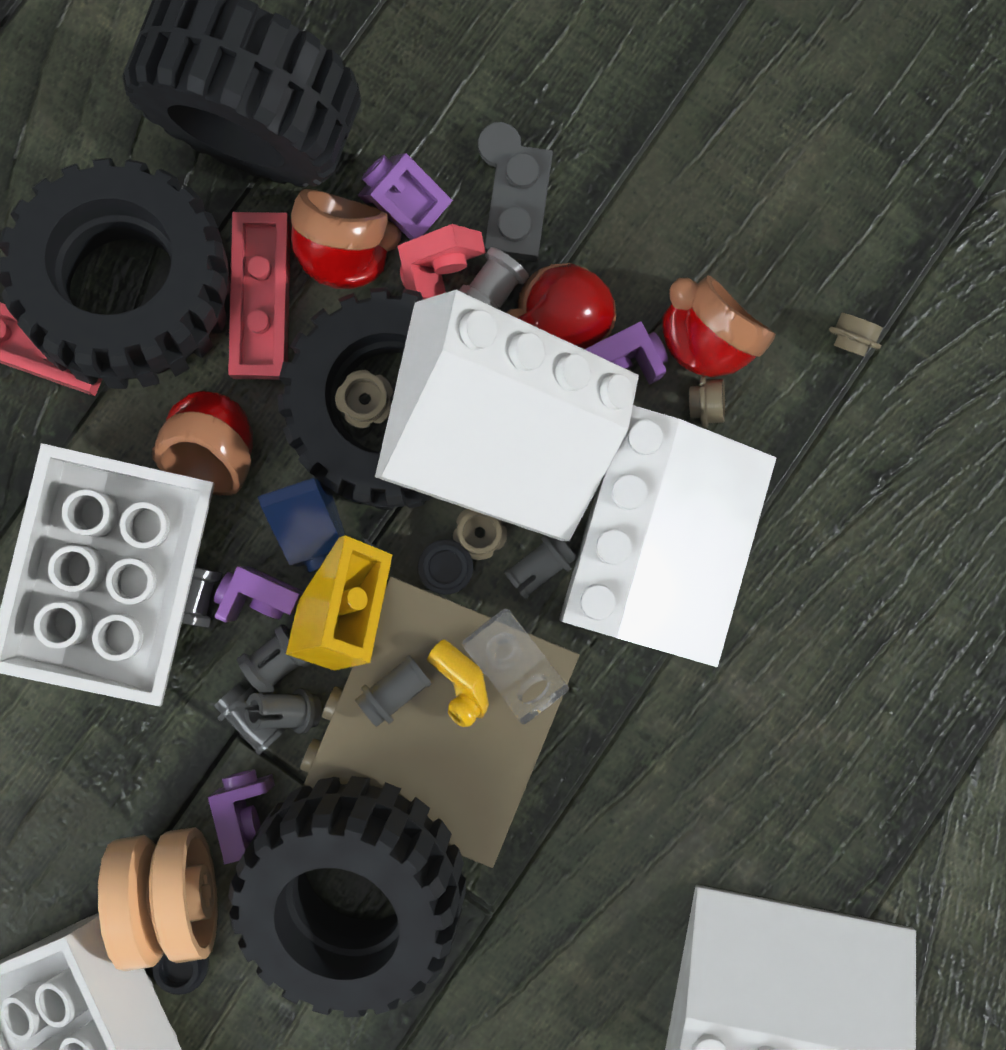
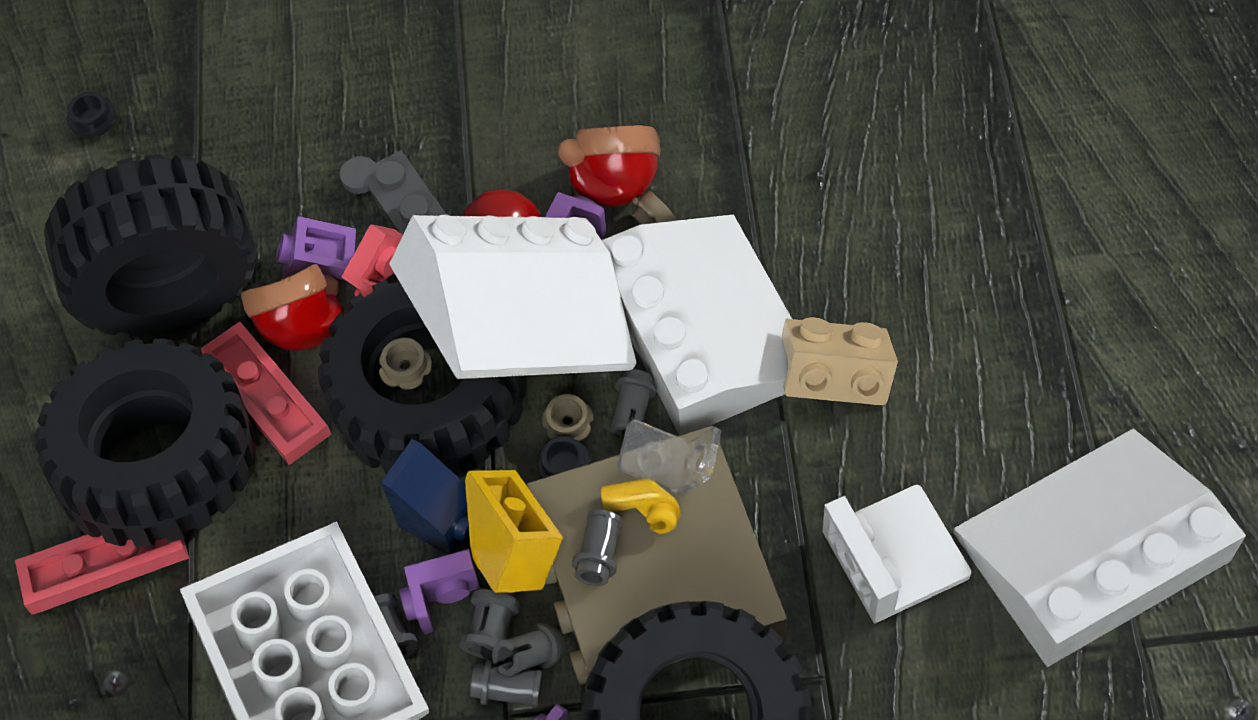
camera: 30 degrees left, 25 degrees down
nougat piece [152,391,253,495] -> none
dark tan plate [829,312,883,357] -> none
none -> tan bracket [782,317,898,405]
none -> white bracket [822,485,971,624]

